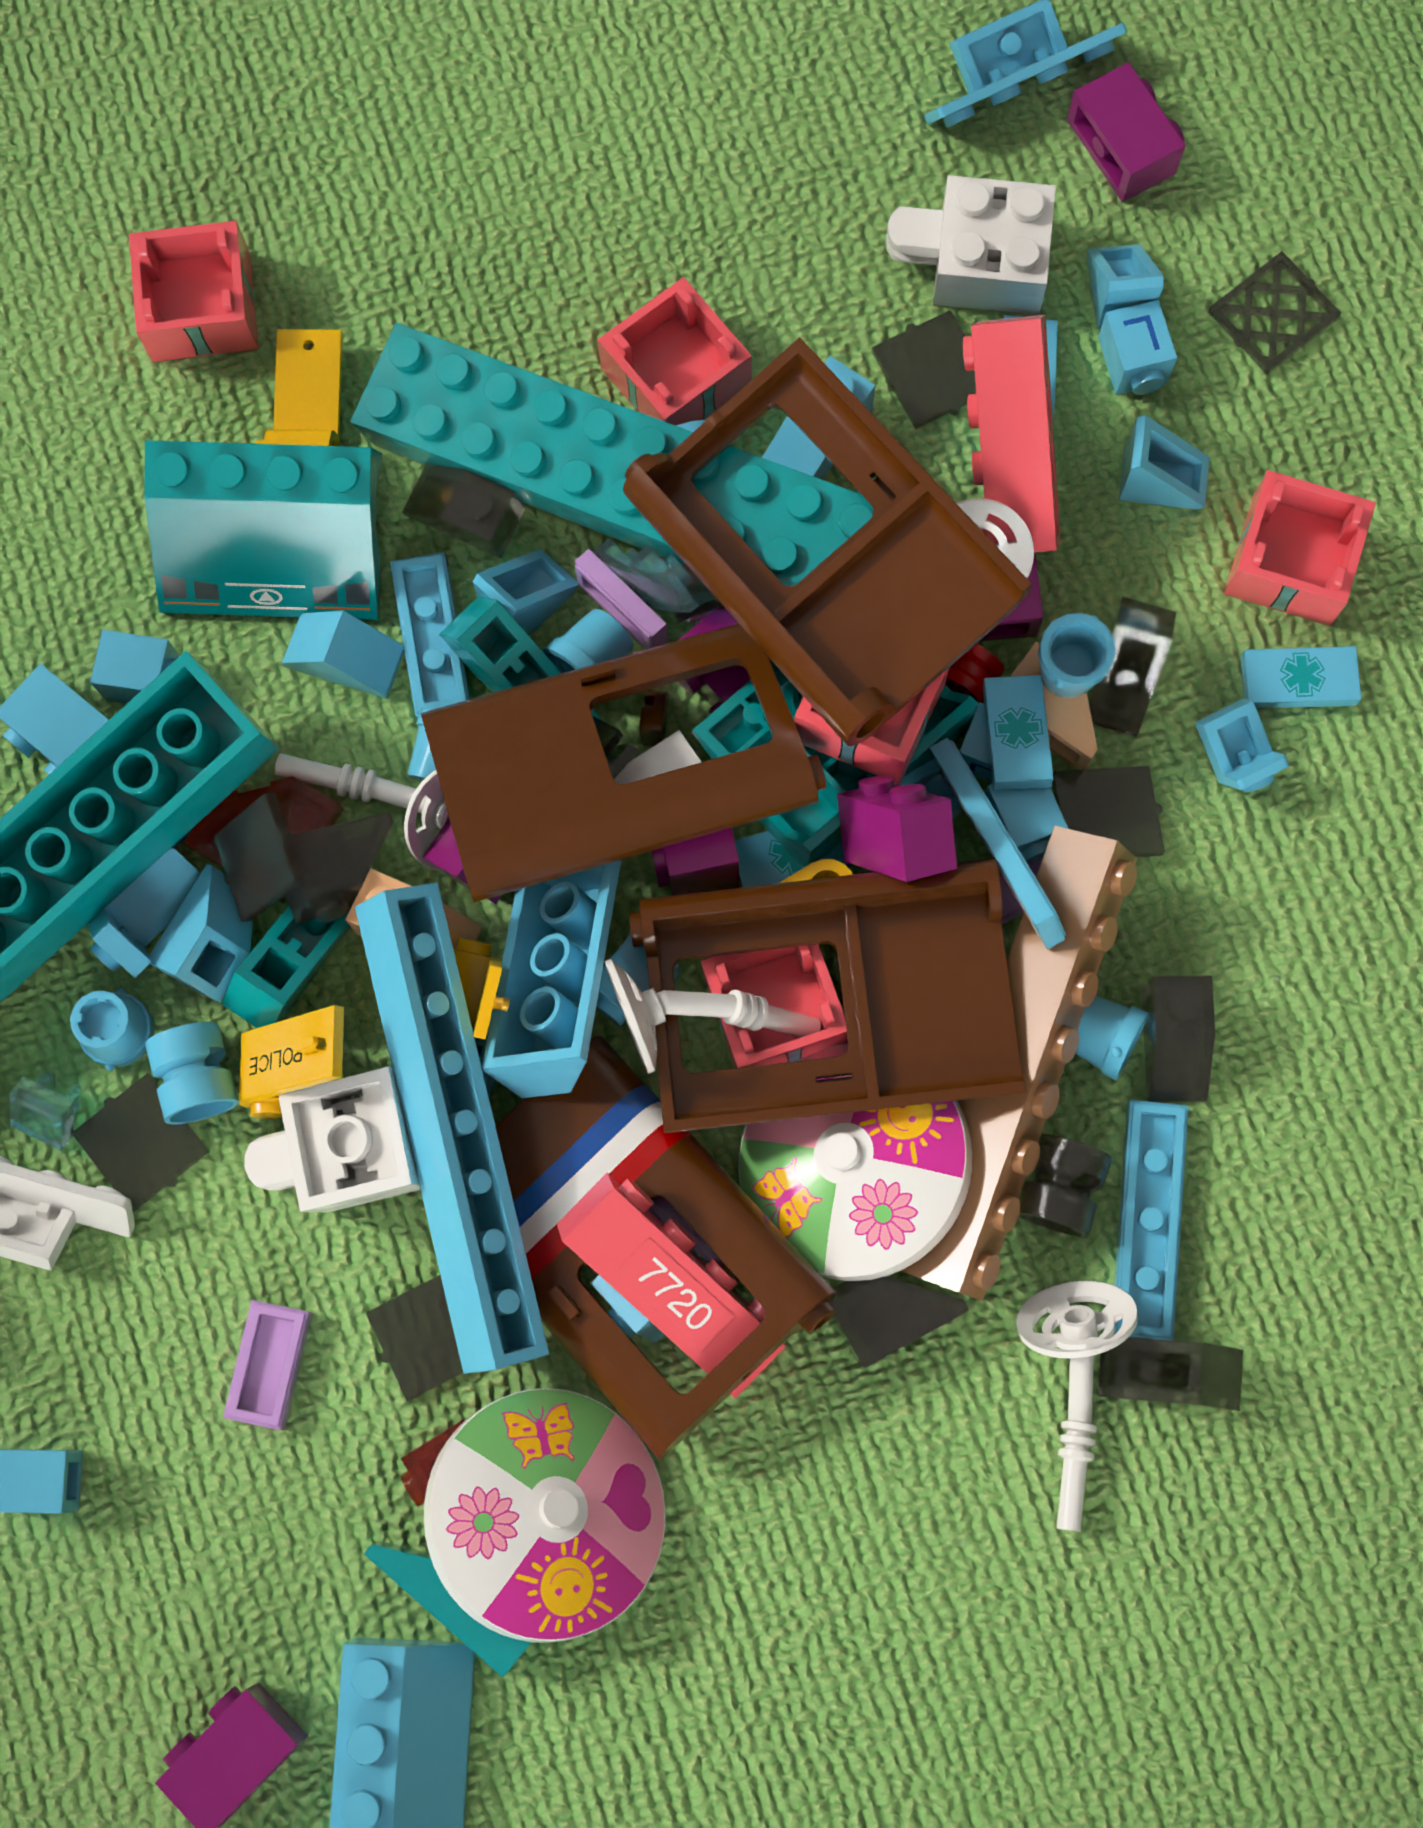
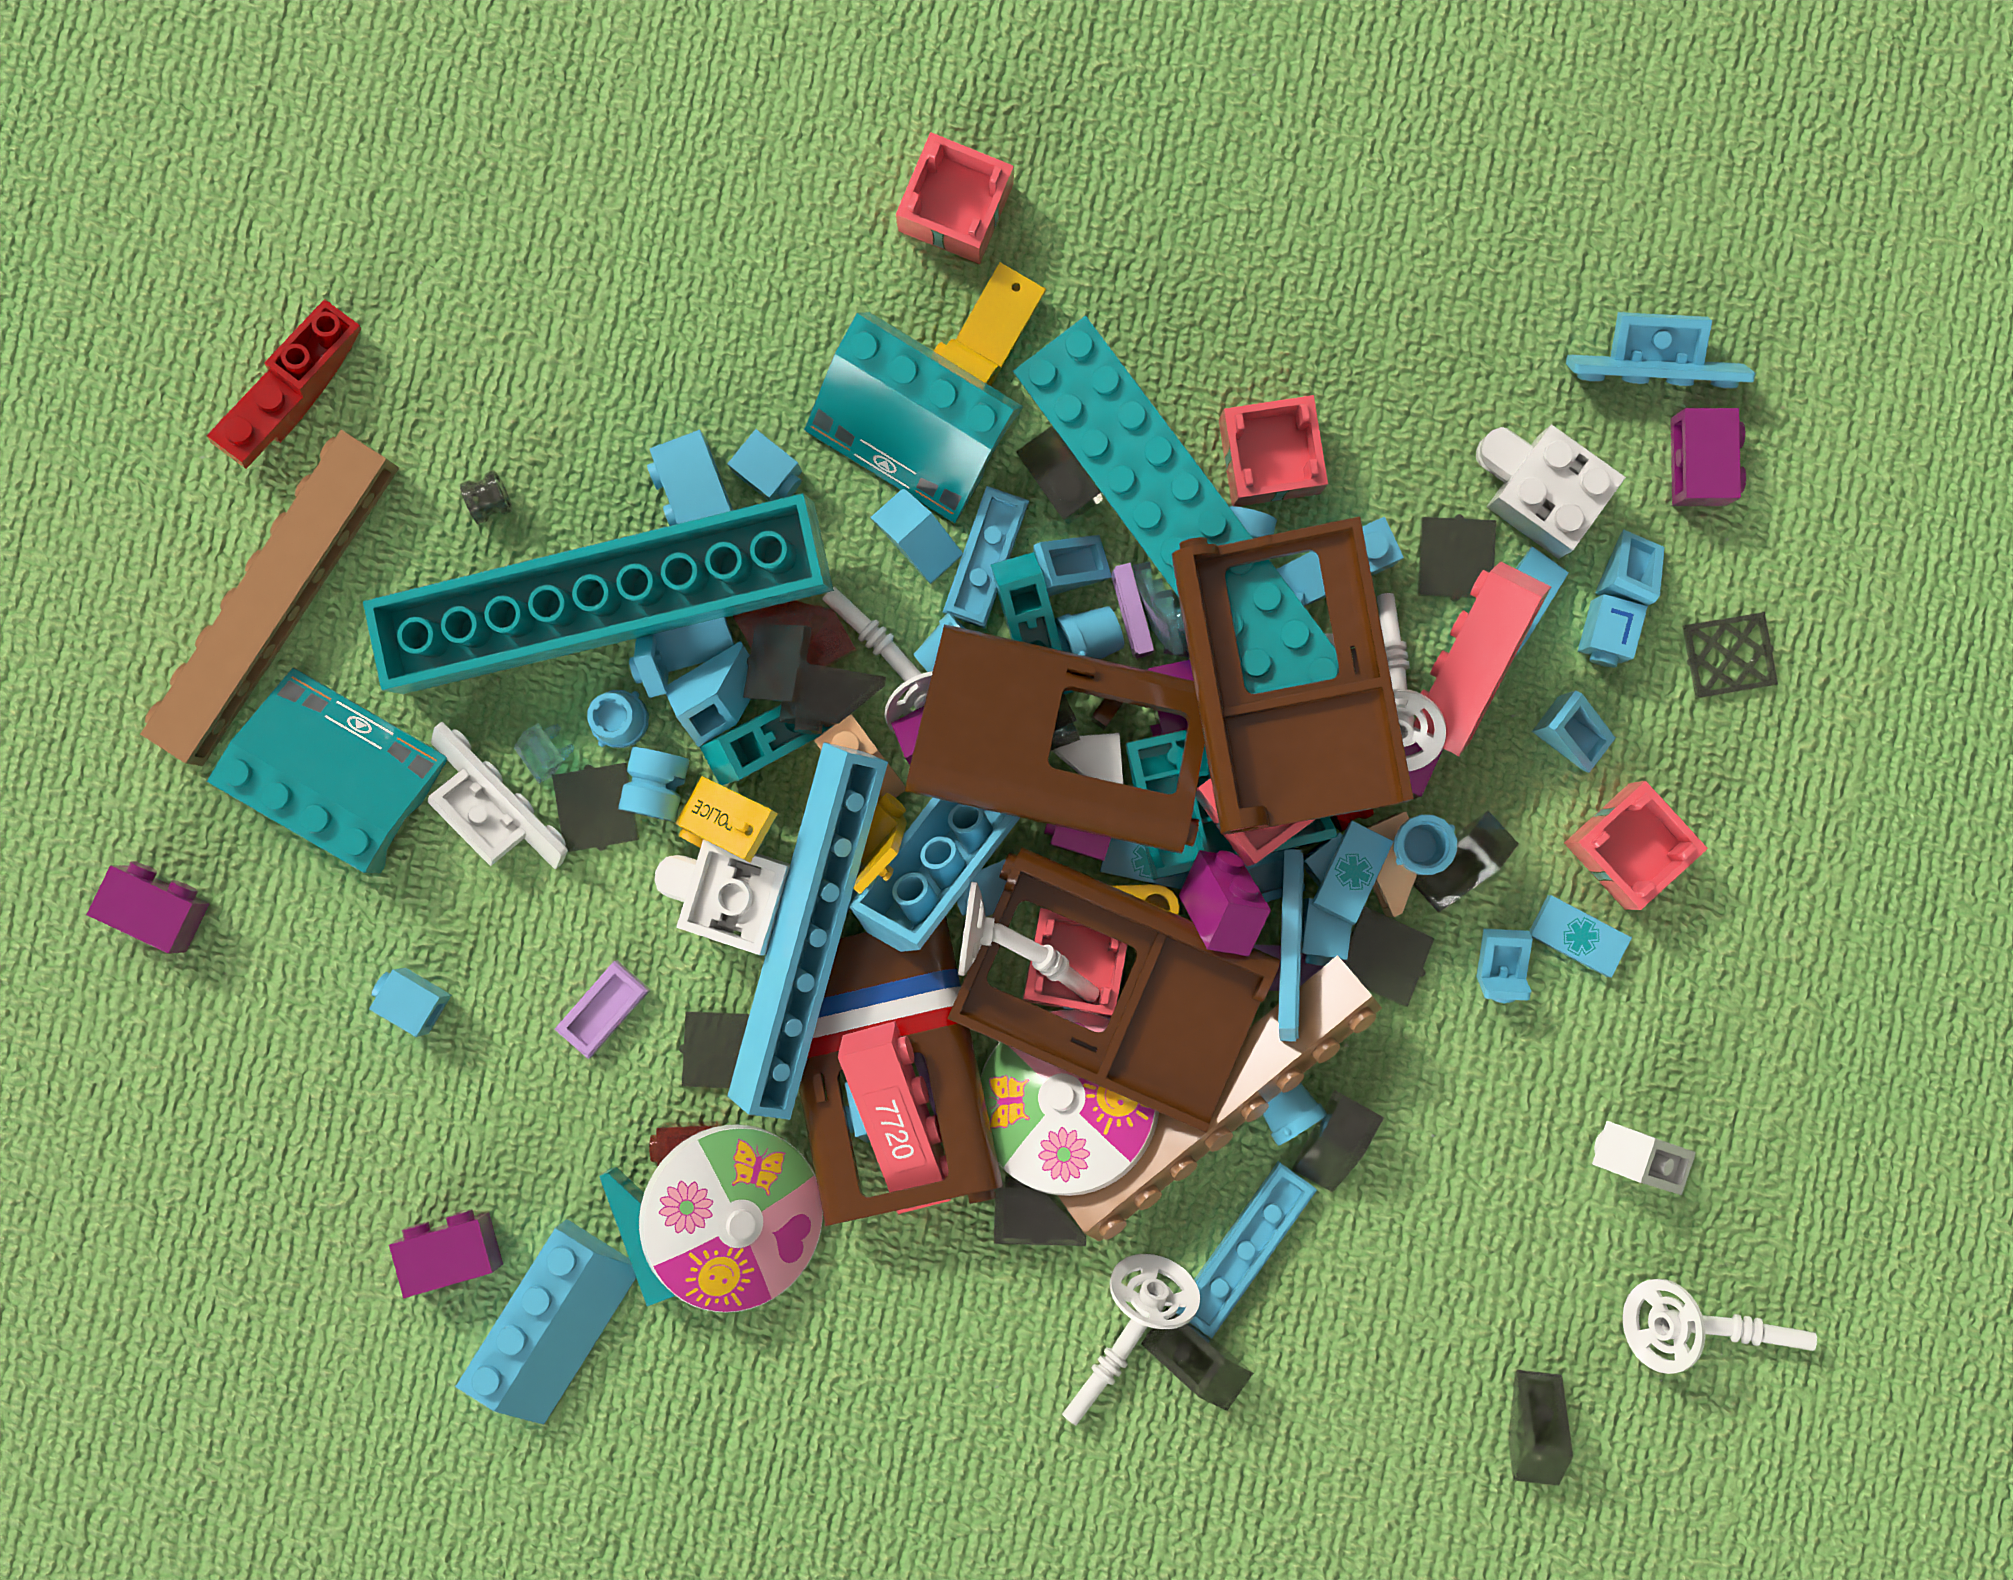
camera: 25 degrees right, 10 degrees up
clear smoke wheel [1019,1134,1112,1238] -> none

